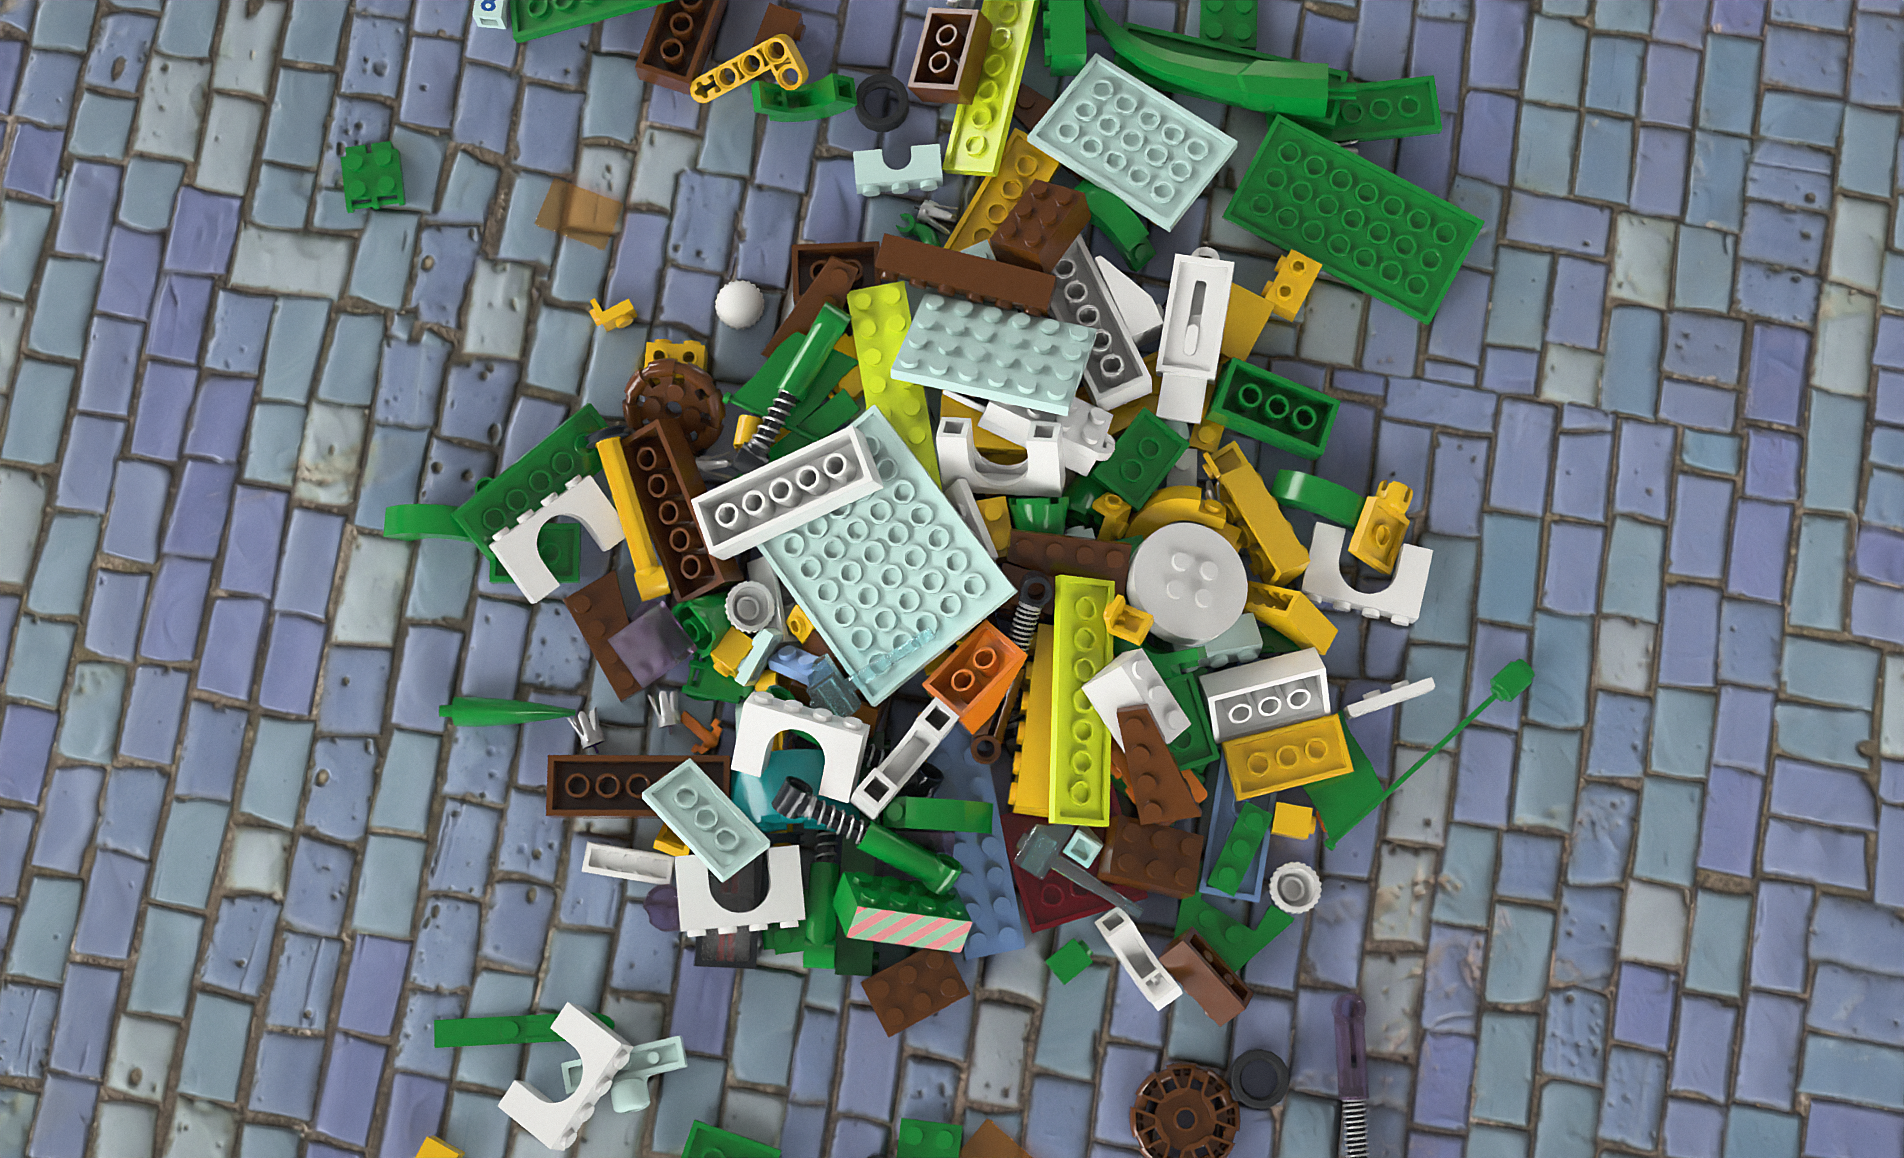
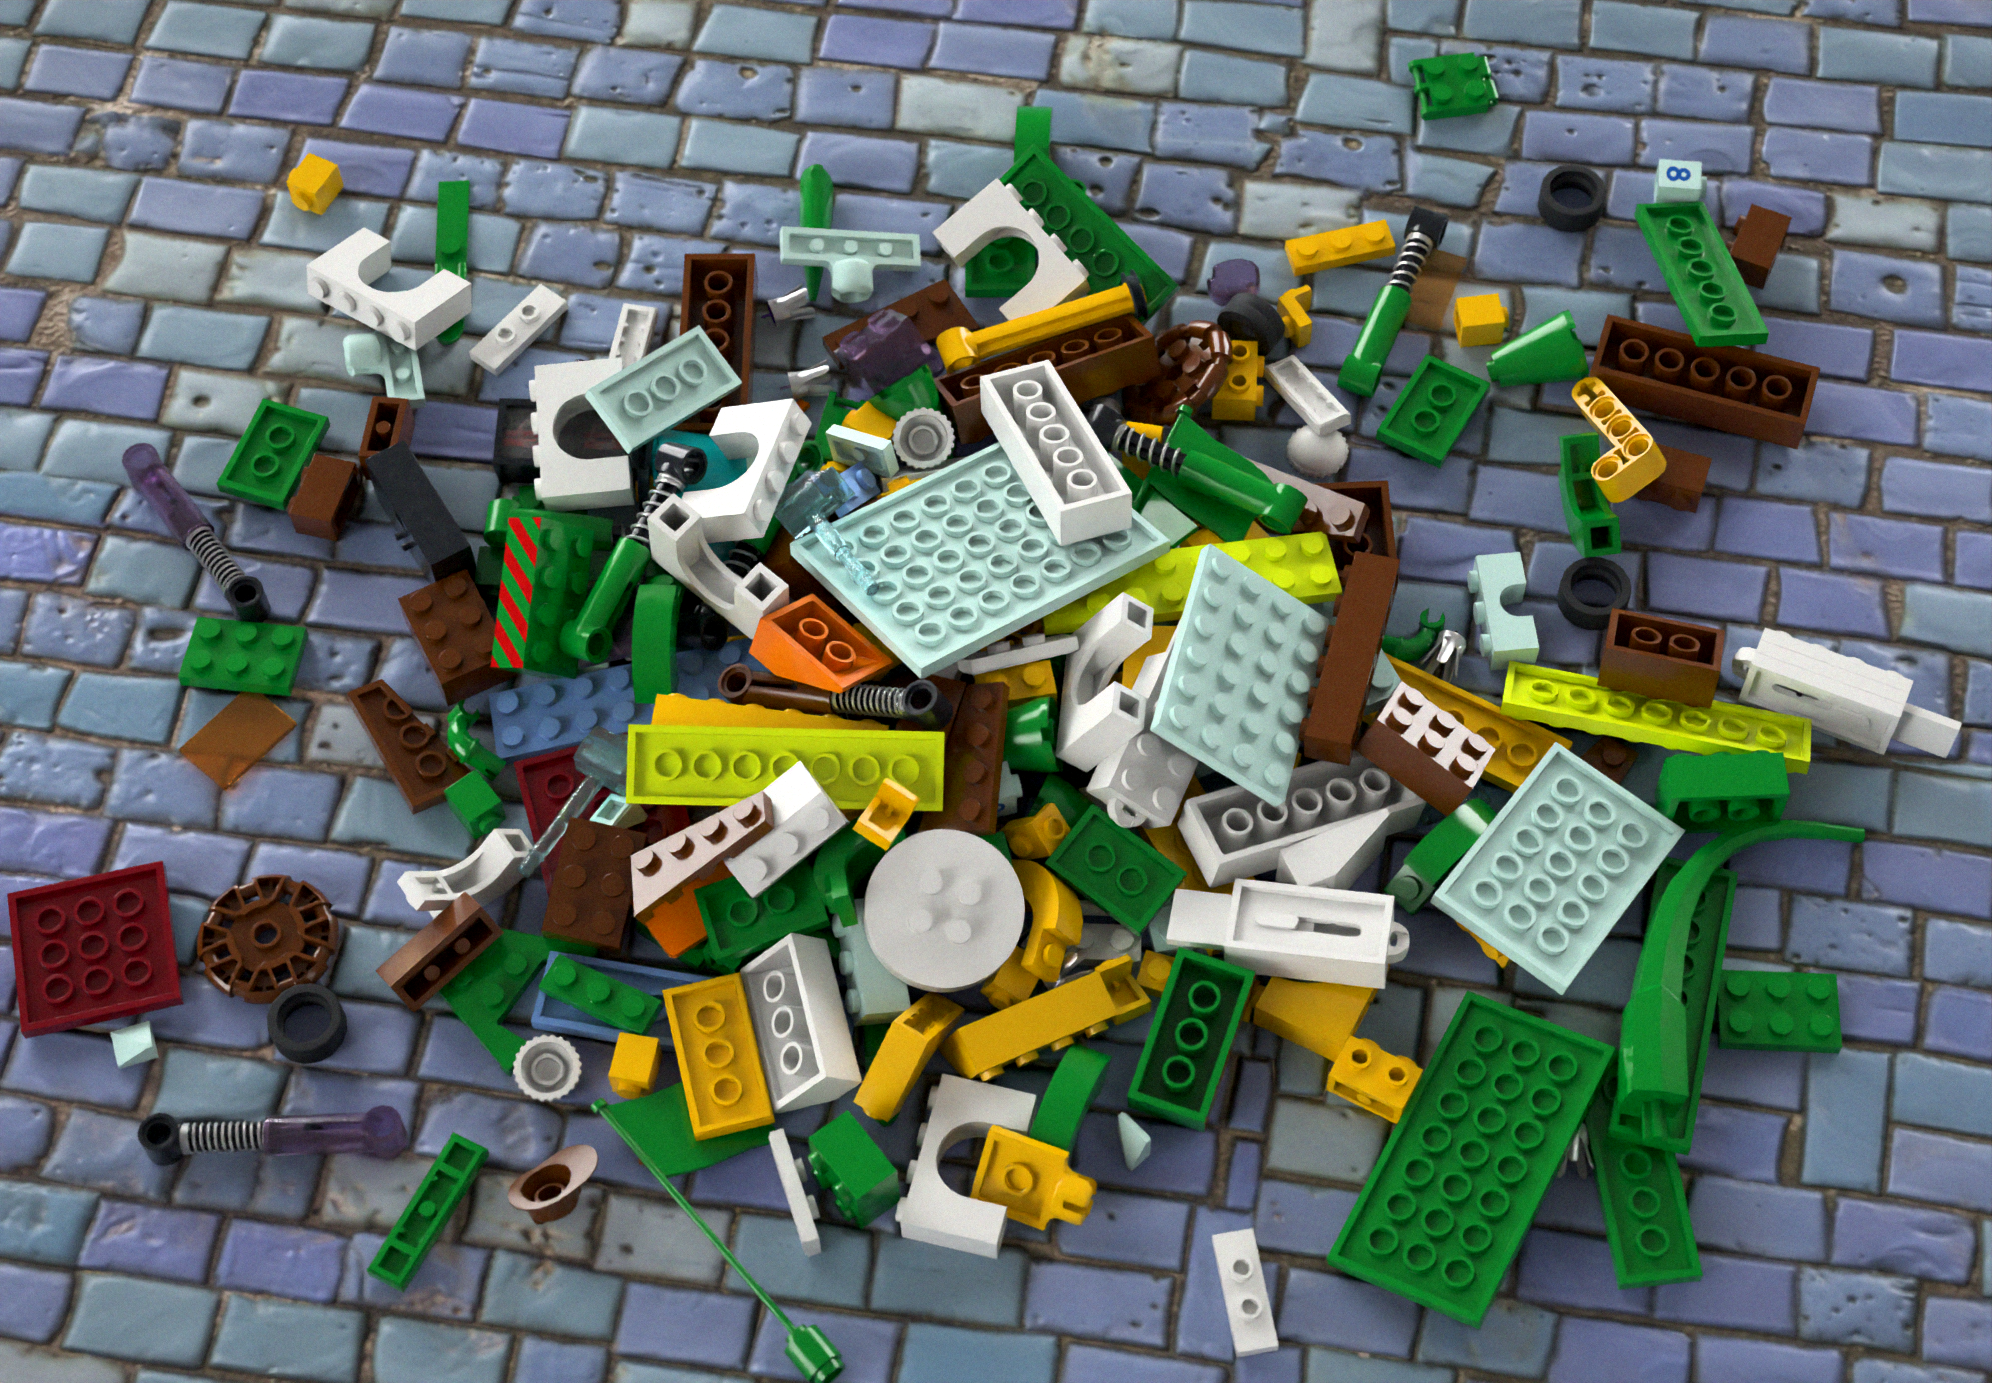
camera: 90 degrees right, 20 degrees down
none -> reddish brown brick [288,454,362,542]
none -> reddish brown wing [347,679,483,815]
none -> reddish brown brick [358,396,415,480]
none -> black brick [365,440,476,584]
none -> green plate [366,1132,490,1293]
none -> green piece [447,700,506,781]
none -> white plate [469,284,568,376]
none -> reddish brown piece [507,1144,599,1225]
none -> light aqua plate [779,226,921,303]
none -> green brick [807,1110,900,1229]
none -> light aqua slope [1117,1112,1151,1171]
none -> clear purple hair [1207,259,1261,307]
none -> white plate [1212,1228,1279,1357]
none -> black tyre [1217,292,1285,357]
none -> white plate [1263,355,1351,437]
none -> yellow plate [1285,219,1396,276]
none -> green piece [1337,205,1449,399]
none -> green plate [1376,354,1491,469]
none -> yellow brick [1453,293,1509,348]
none -> green cone [1485,310,1589,387]
none -> black tyre [1537,164,1607,233]

